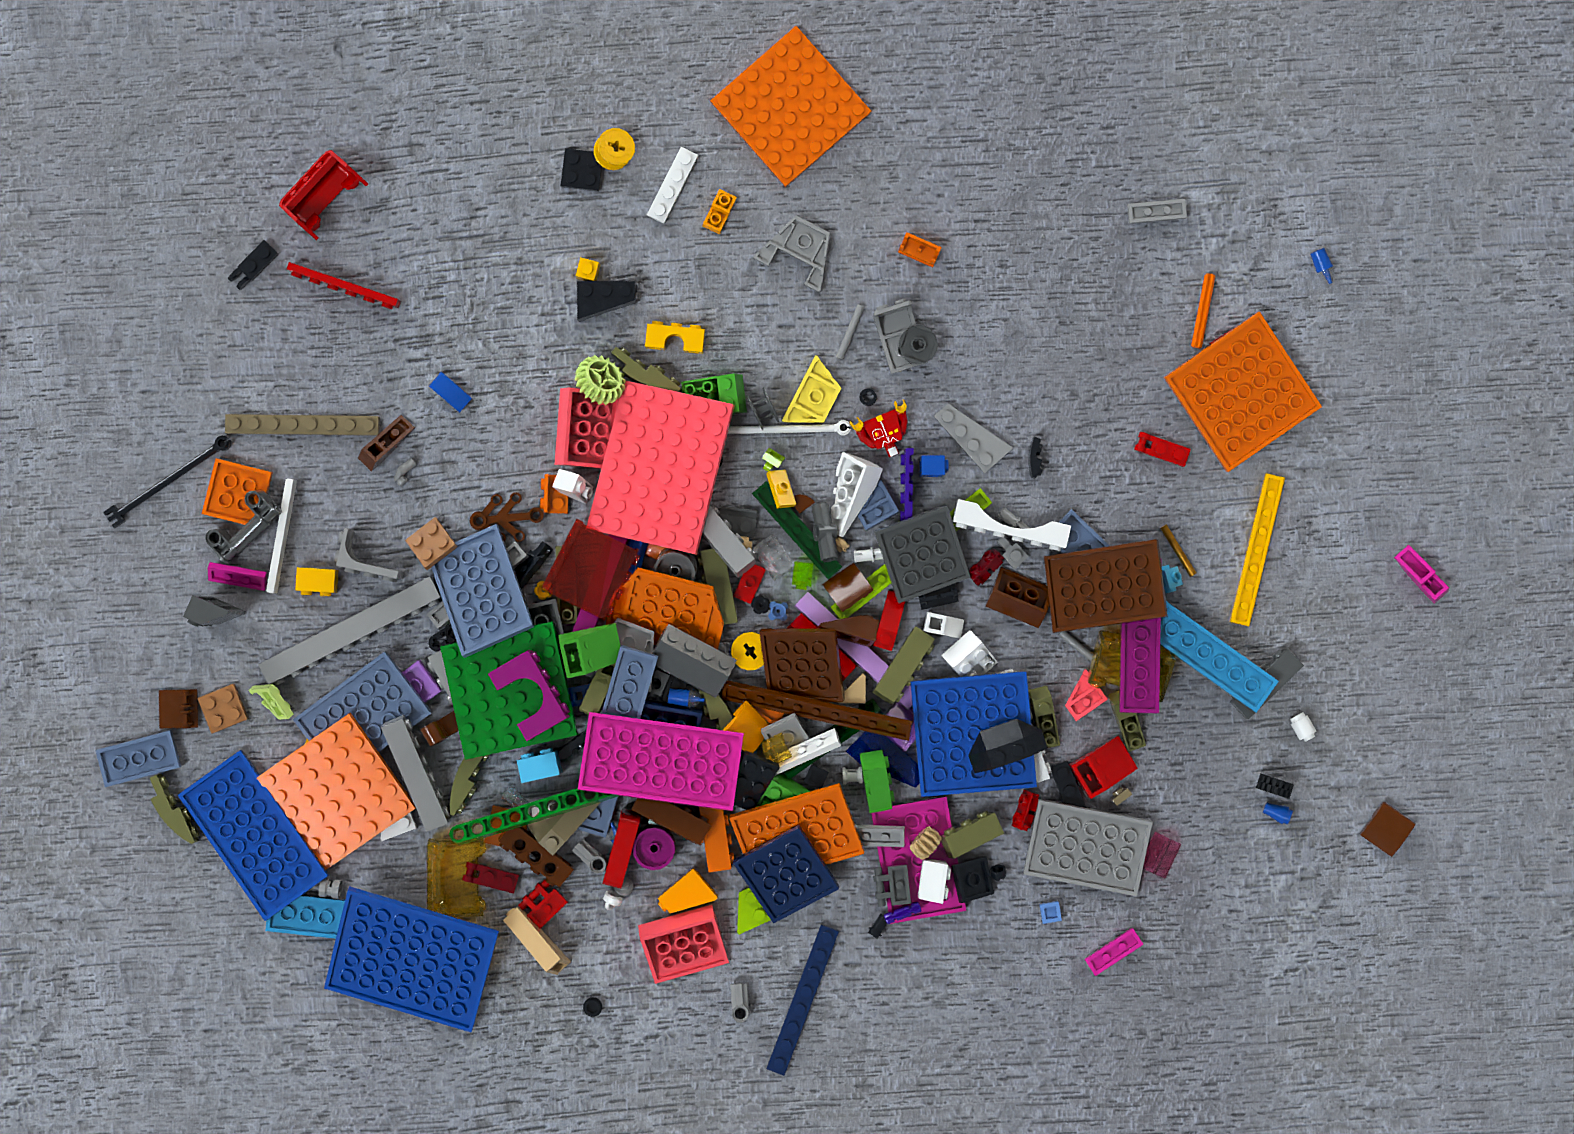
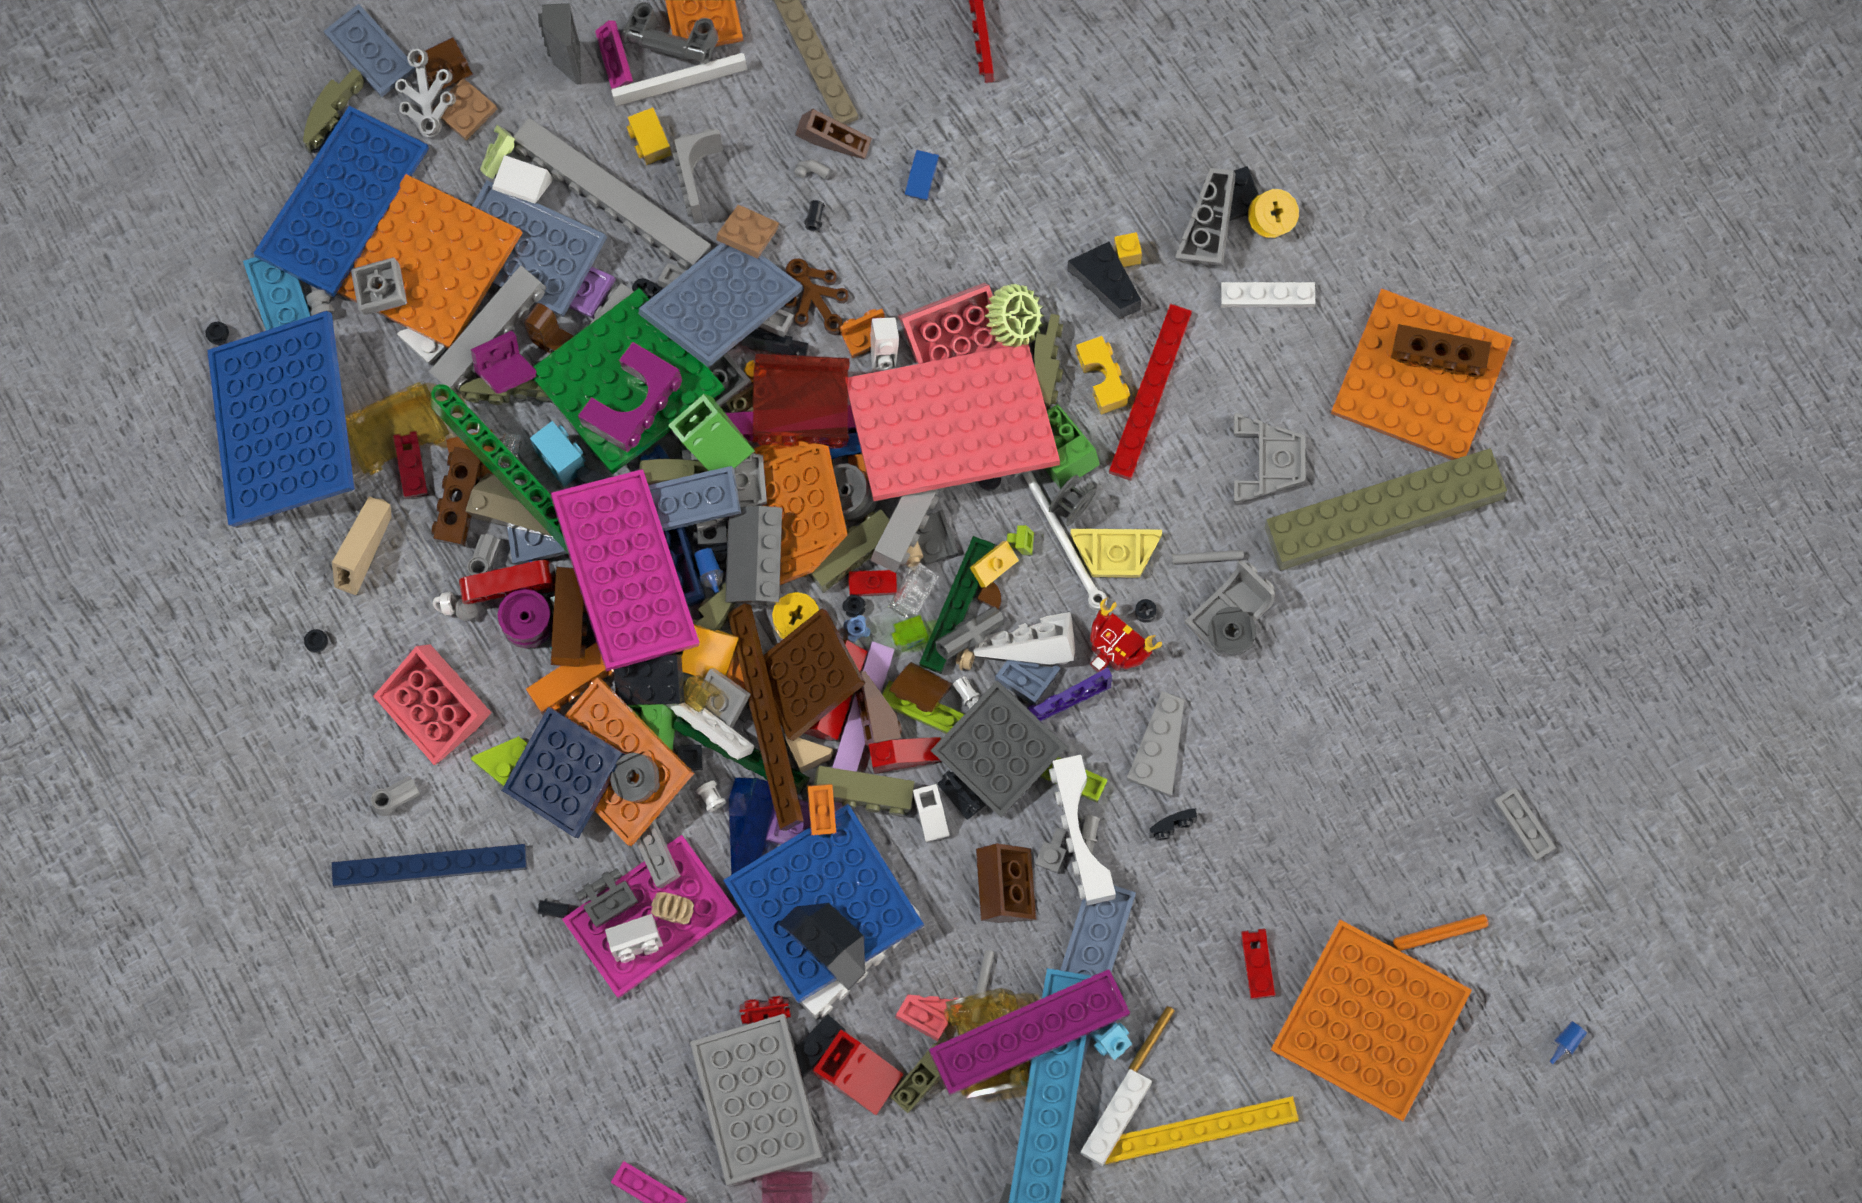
camera: 70 degrees right, 15 degrees down
red plate [518,879,568,929] -> none
light orange slope [658,867,718,913] -> none
light orange slope [702,189,737,235] -> none
bright green wedge [859,750,895,813] -> none
dark purple axle [884,902,922,924] -> none
orange hinge [898,232,942,268] -> none
blue brick [919,455,949,477] -> none
white slope [941,630,998,677] -> none
olive brick [941,810,1004,859] -> none
black plate [951,856,994,903] -> none
dark red hinge [969,548,1005,586] -> none
black hinge [990,864,1006,881] -> none
olive slope [1028,686,1060,748] -> none
medium blue plate [1039,901,1062,924] -> none
reddish brown plate [1044,539,1168,633] -> none
dark tan plate [1110,787,1132,806] -> none
none -> black plate [205,322,229,345]
none -> light grey brick [351,258,407,316]
none -> light grey plant [395,49,456,138]
none -> magenta bracket [471,331,537,394]
none -> white slope [492,155,553,204]
none -> dark grey plate [611,753,660,802]
none -> black pin [804,200,825,231]
none -> orange plate [807,784,836,835]
none -> white plate [1081,1069,1152,1167]
none -> red plate [1109,304,1192,481]
none -> light grey wedge [1175,168,1236,266]
none -> olive brick [1264,448,1507,571]
none -> reddish brown brick [1391,324,1491,377]

